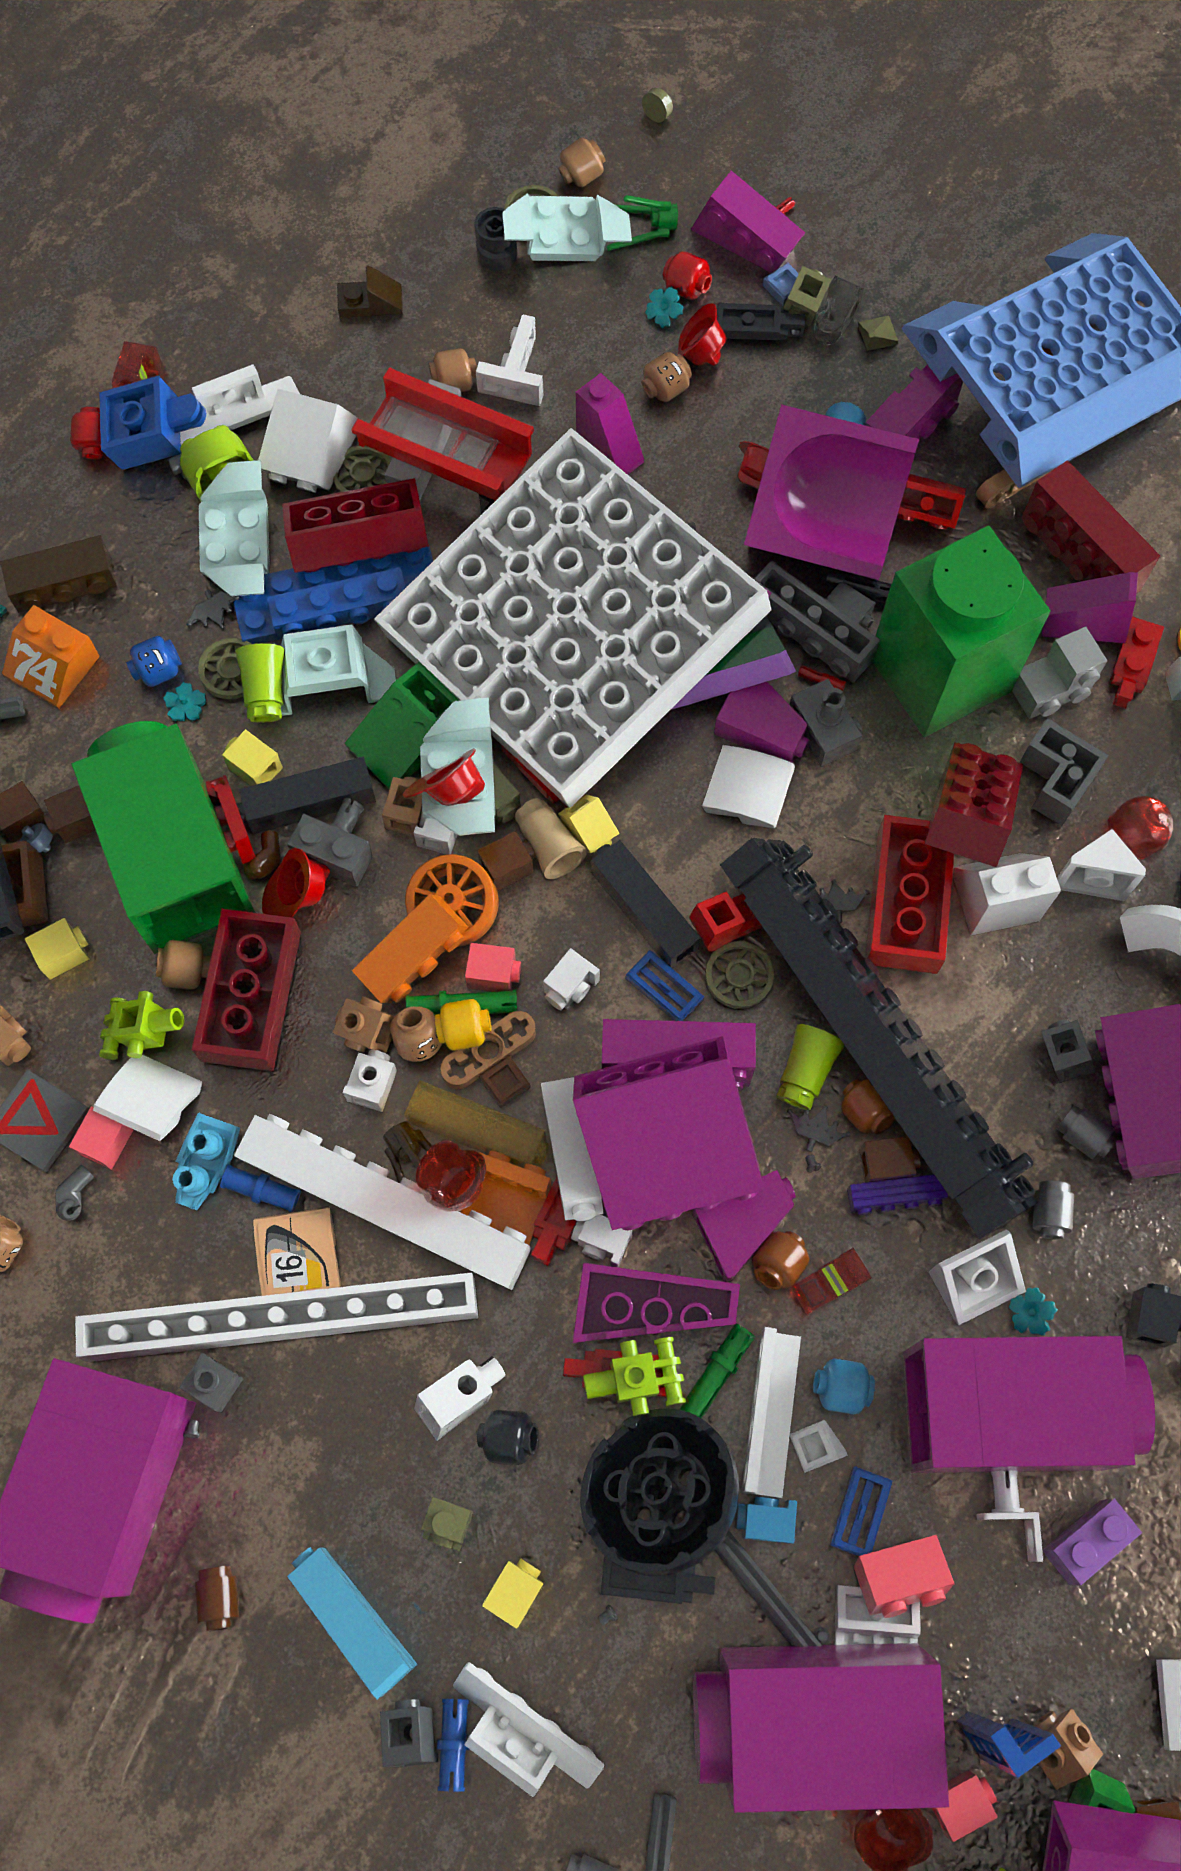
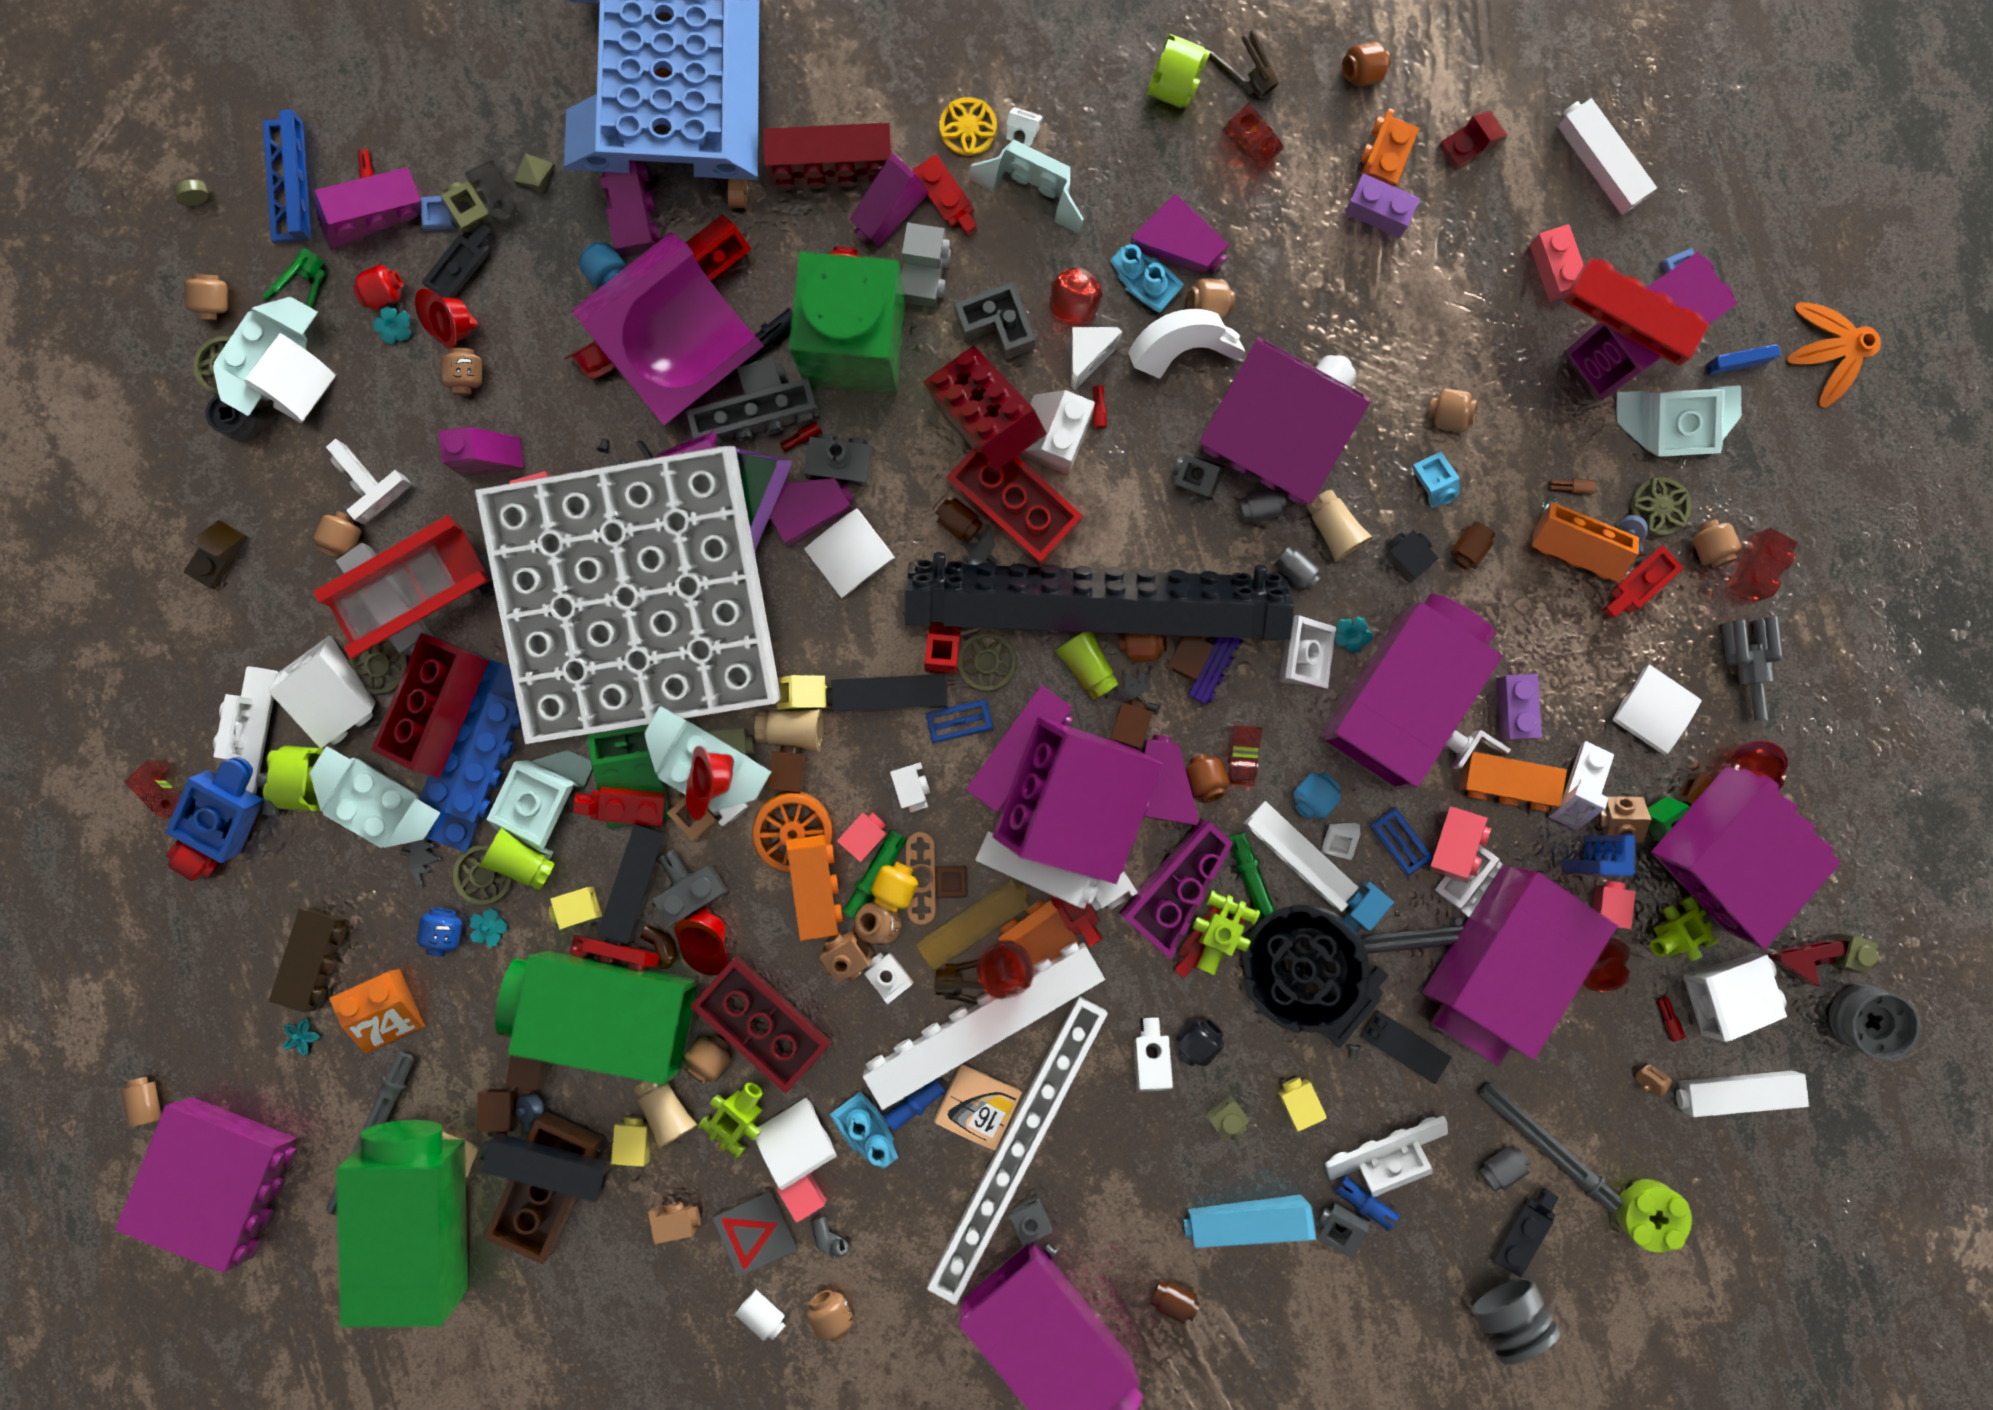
camera: 55 degrees left, 15 degrees up
none -> white slope [245,333,336,424]
none -> blue fence [263,109,311,244]
none -> red hinge [573,787,665,827]
none -> tan plant [633,1081,698,1149]
none -> reddish brown brick [935,498,983,543]
none -> red pin [1093,384,1107,429]
none -> reddish brown brick [1109,699,1153,750]
none -> tan plant [1306,489,1372,562]
none -> black hinge [1360,1010,1452,1084]
none -> orange brick [1459,752,1567,812]
none -> white bracket [1549,741,1614,831]

